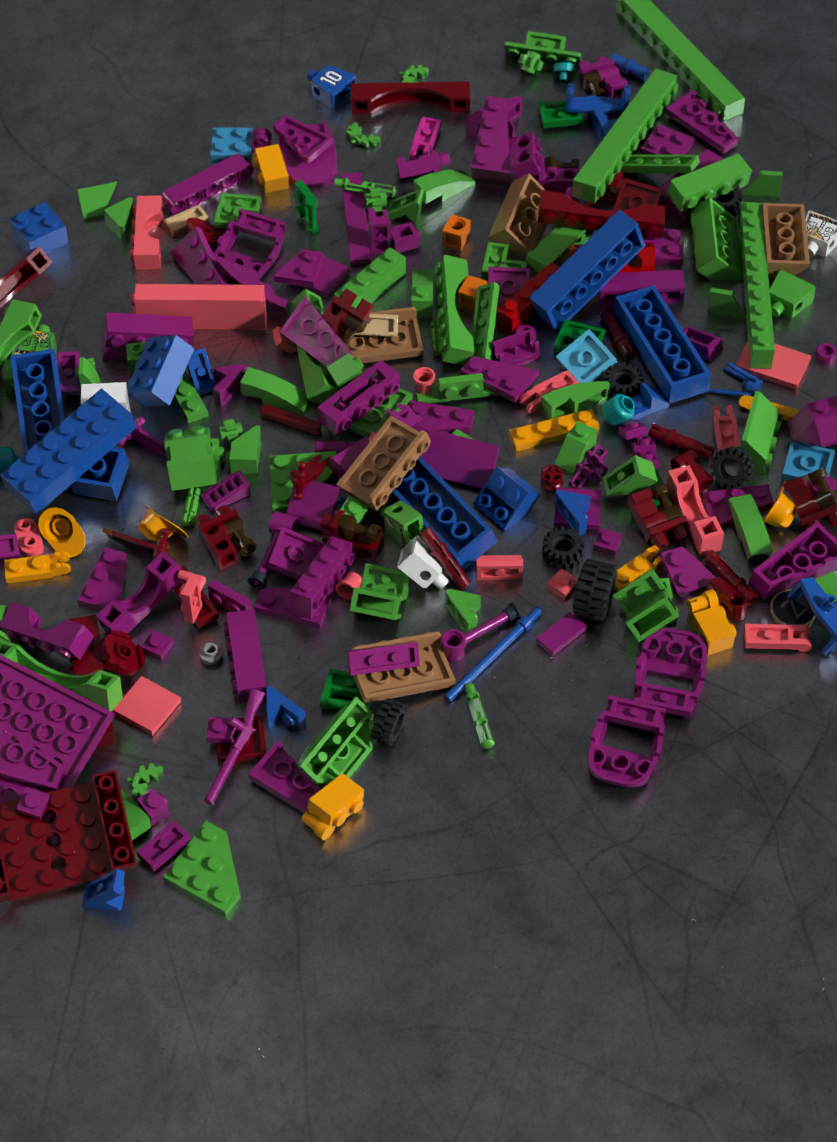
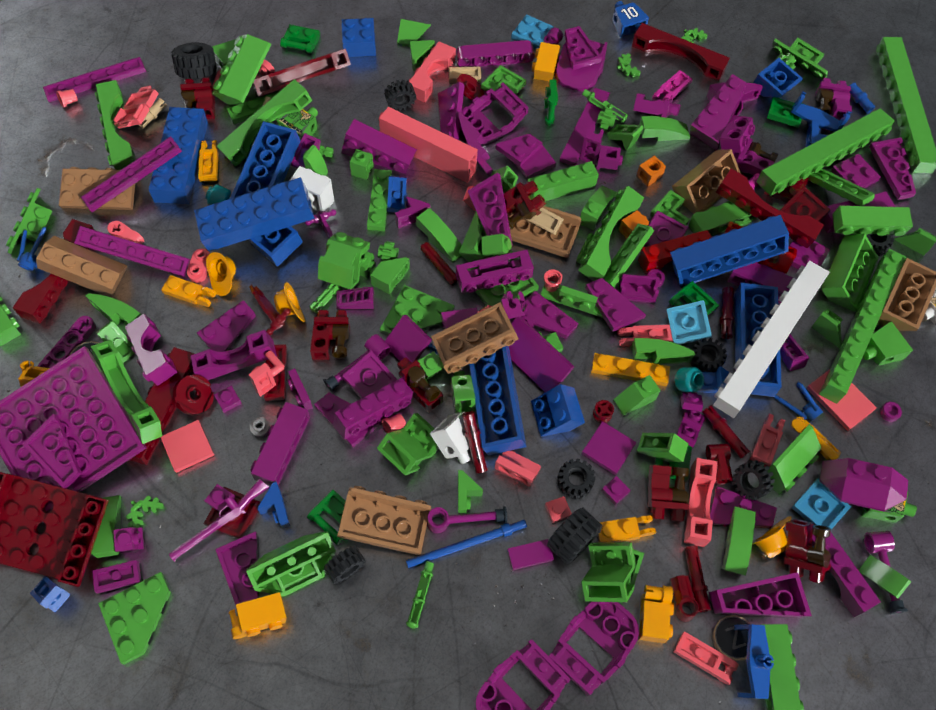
camera: 25 degrees right, 10 degrees up
magenta plate [16,787,50,820] -> none
blue brick [127,335,194,407] -> none
dark red piece [290,454,330,500] -> none
magenta axle [314,441,356,455] -> none
magenta plate [346,641,420,676] -> none
teal tile [554,62,573,81] -> none
blue slope [554,490,591,536] -> none
magenta piece [568,443,609,489] -> none
magenta wing [659,546,715,598] -> none
none -> black tyre [384,79,416,111]
none -> white brick [713,260,830,418]
none -> blue slope [753,58,803,97]

